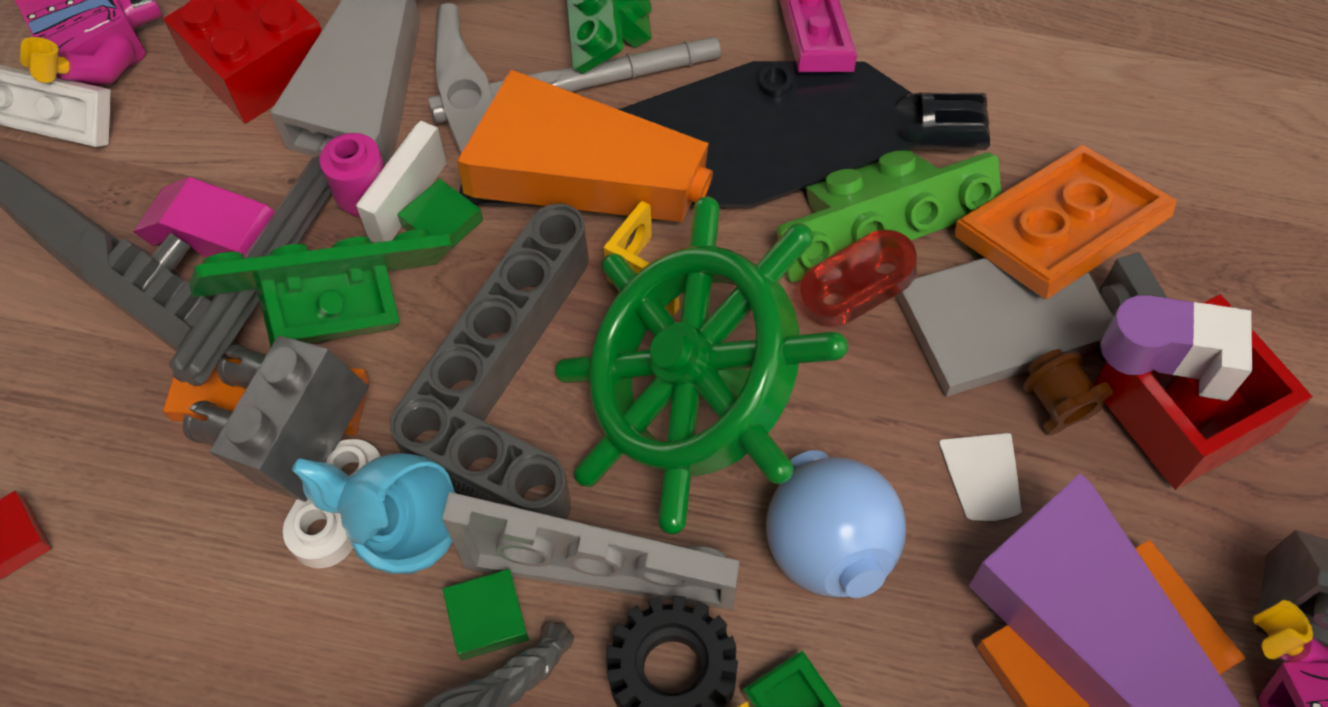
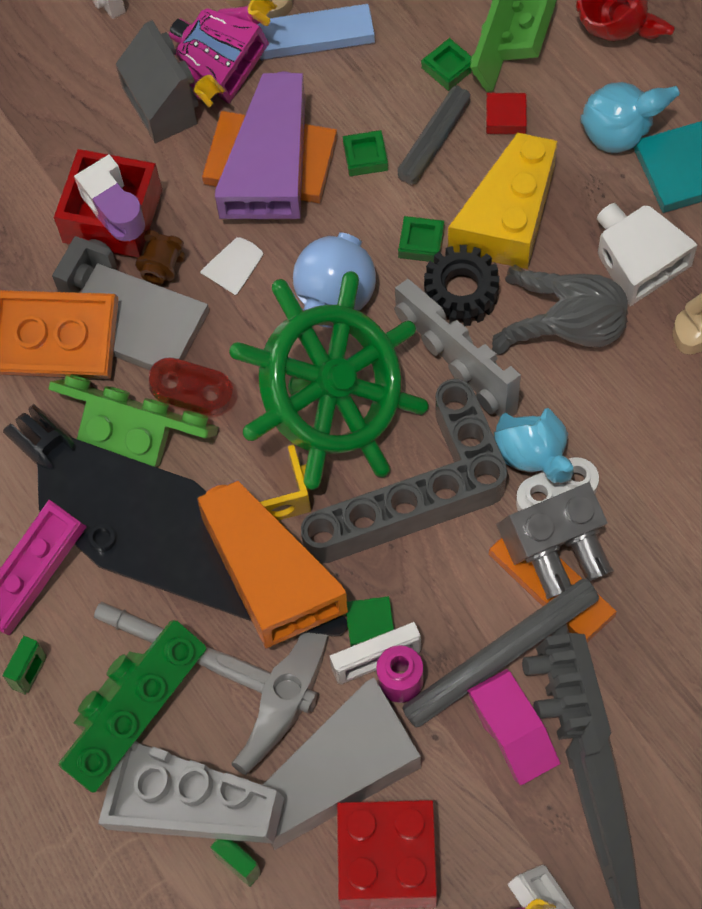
camera: 135 degrees left, 5 degrees up
green bracket [189,229,452,348] -> none
green tile [442,569,529,661] -> none

